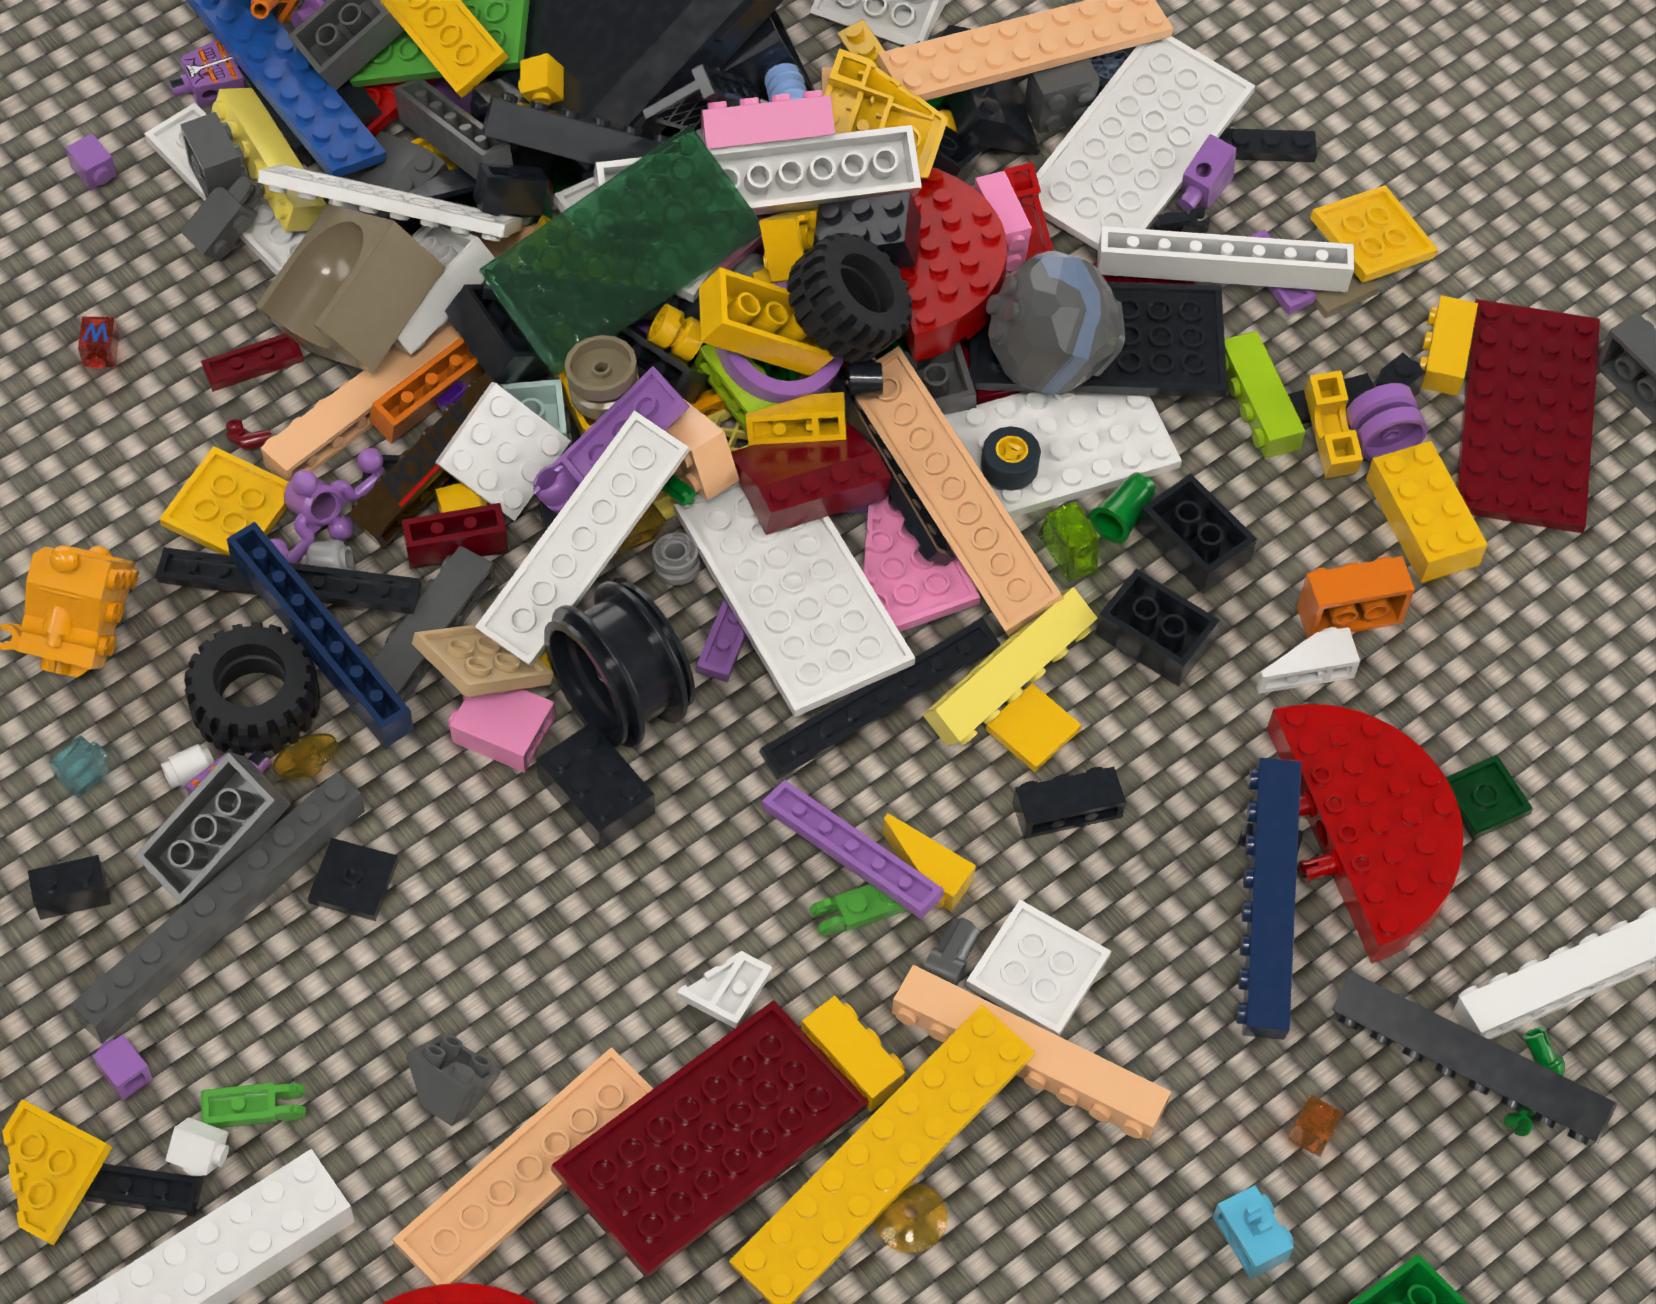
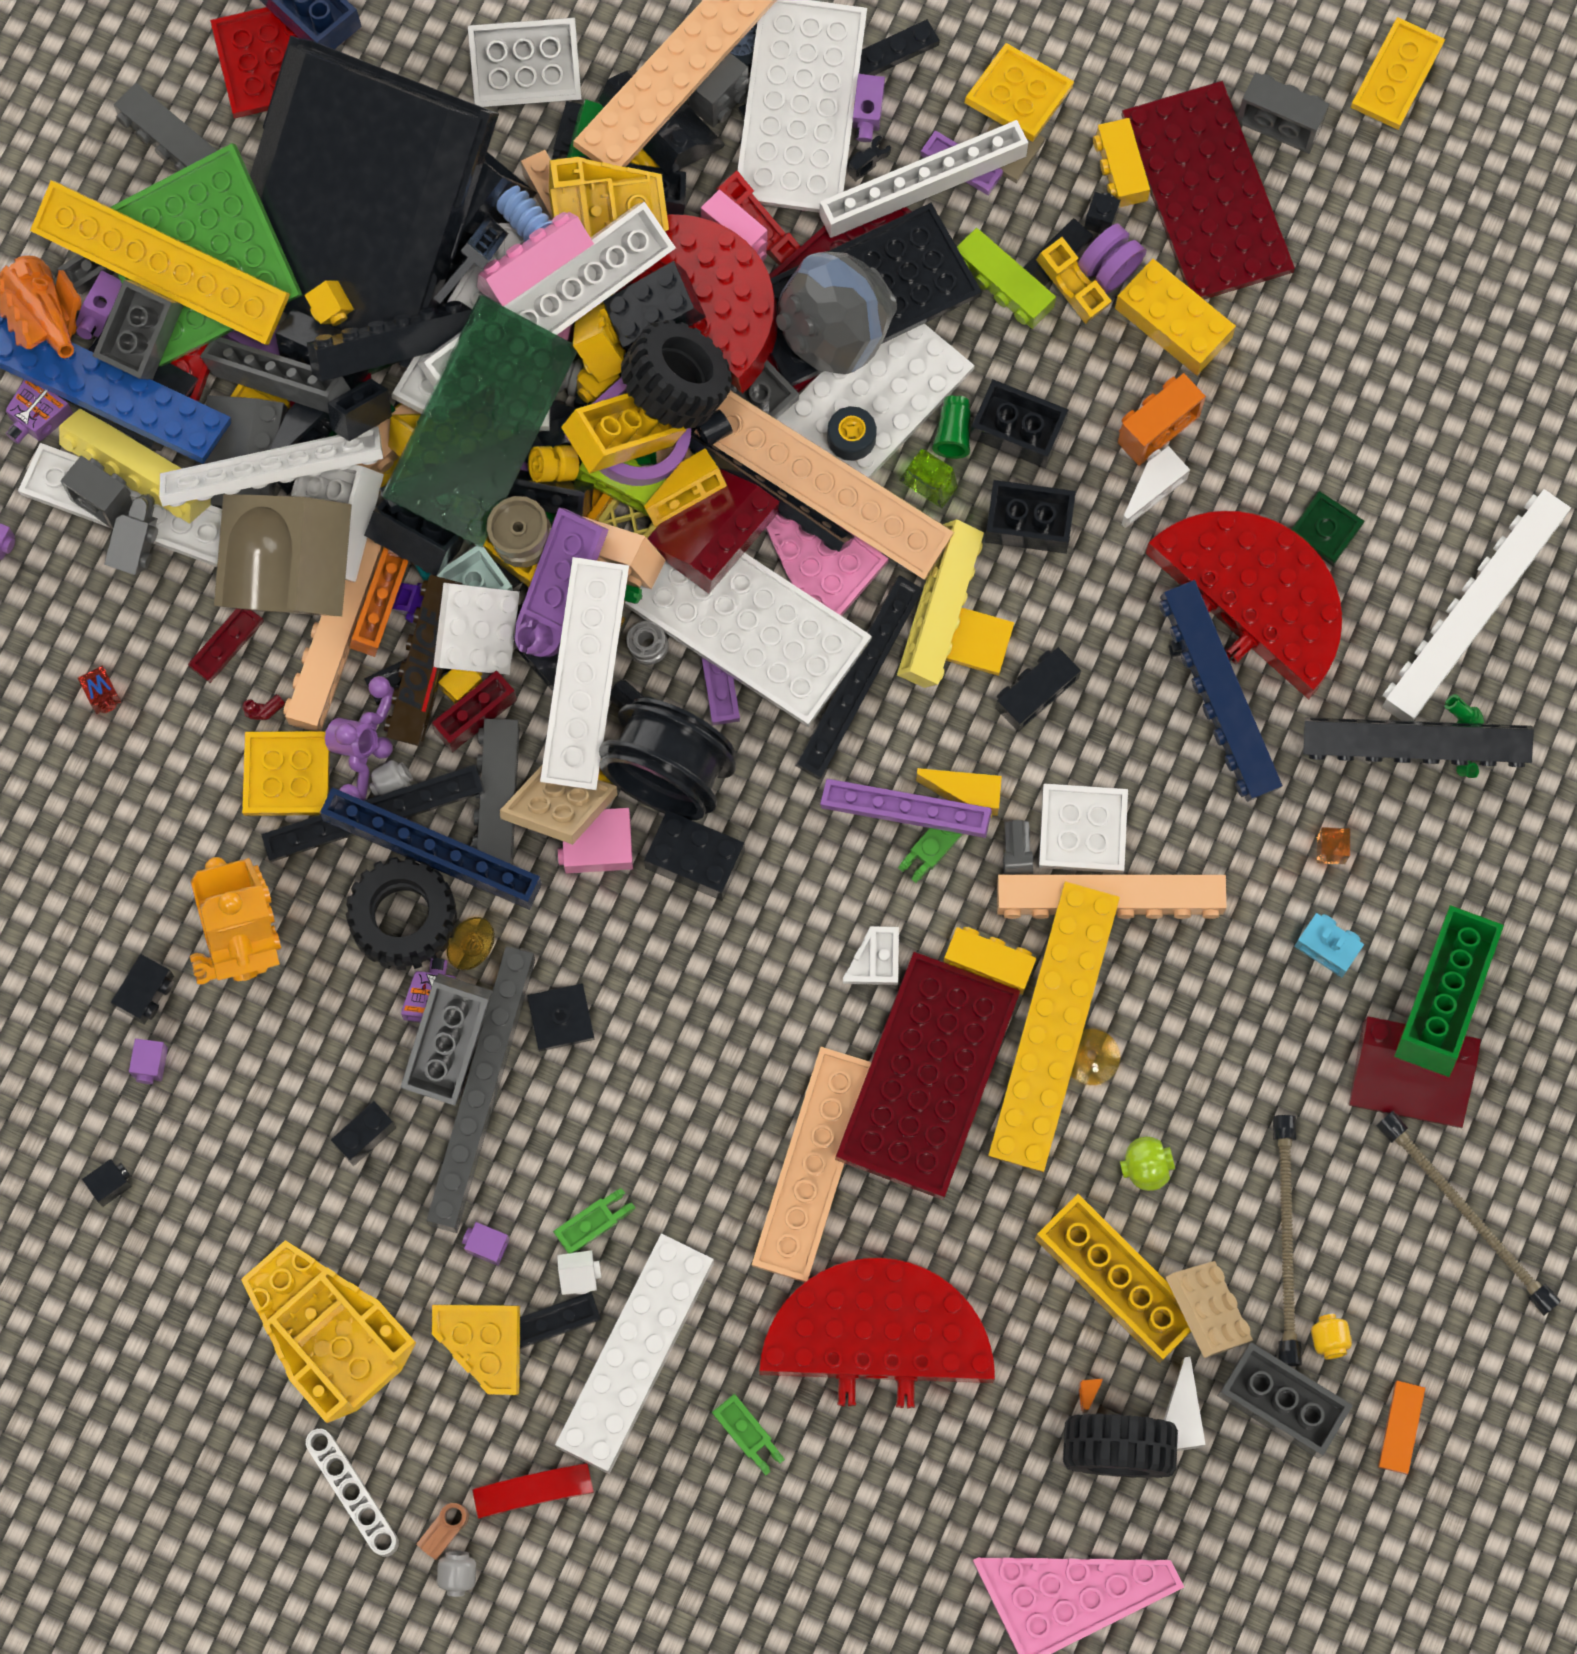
camera: 25 degrees left, 15 degrees up
clear light blue brick [49,735,109,798] -> none
white brick [161,744,214,789] -> none
dark grey slope [406,1033,502,1126] -> none
yellow plate [837,19,885,67] -> none

